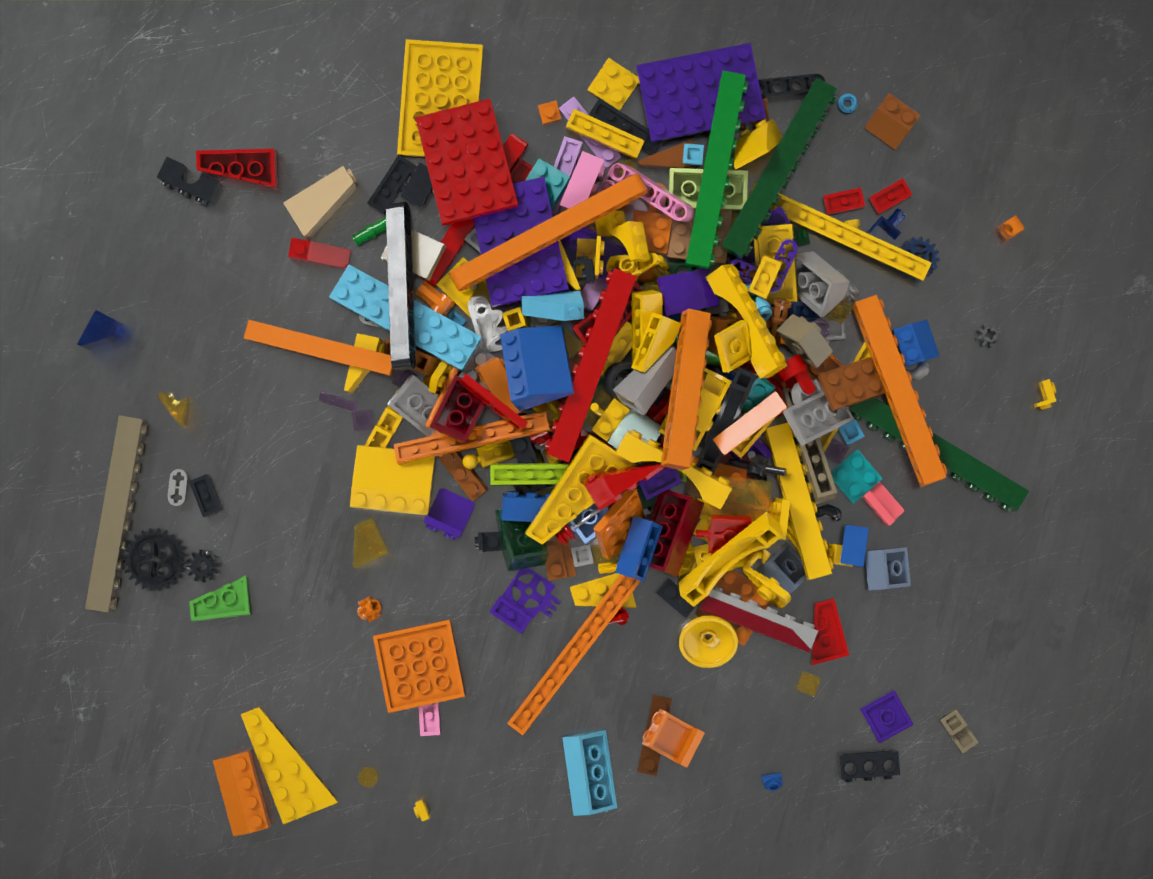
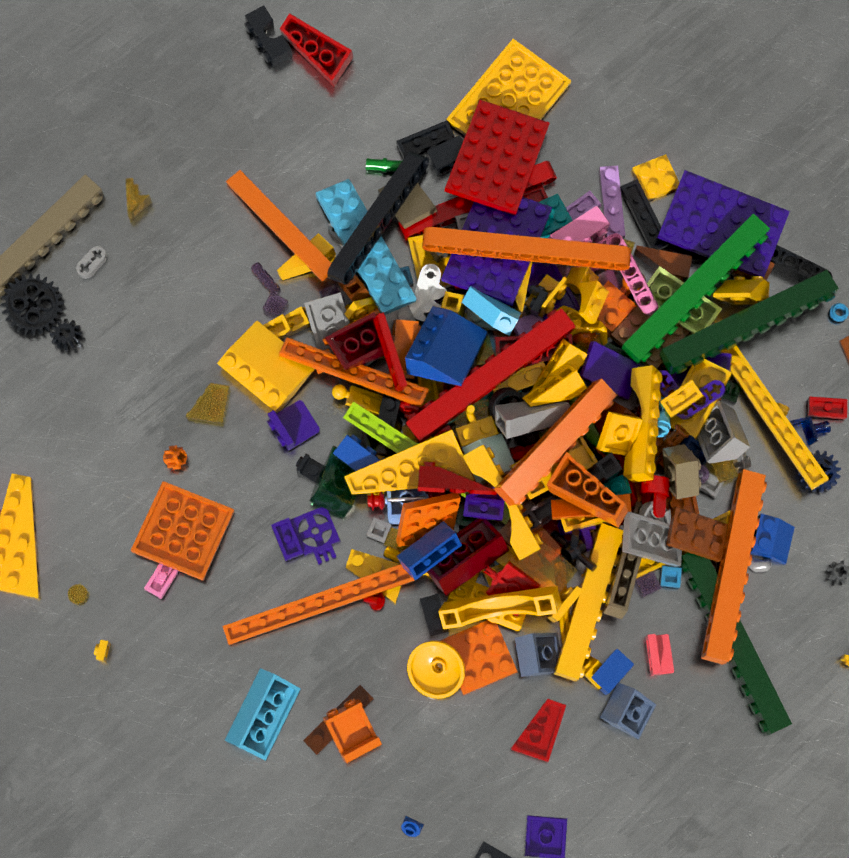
camera: 30 degrees right, 10 degrees down
clear blue slope [77,310,124,350] -> none
black plate [189,474,222,517] -> none
bright green wing [189,575,251,622] -> none
tan slope [283,166,357,240] -> none
red slope [288,238,351,269] -> none
orange piece [415,281,456,316] -> none
dark orange plate [437,451,488,502] -> none
orange plate [538,100,561,125] -> none
dark orange plate [541,539,576,581] -> none
yellow plate [565,109,644,159] -> none
medium azure plate [683,143,704,166] -> none
brick [698,586,818,653] -> none
yellow animal [743,549,791,608] -> none
clear yellow plate [796,671,821,696] -> none
black arm [815,504,842,522] -> none
red plate [823,188,865,215] -> none
teal plate [831,449,883,504] -> none
none -> orange wedge [547,451,628,528]

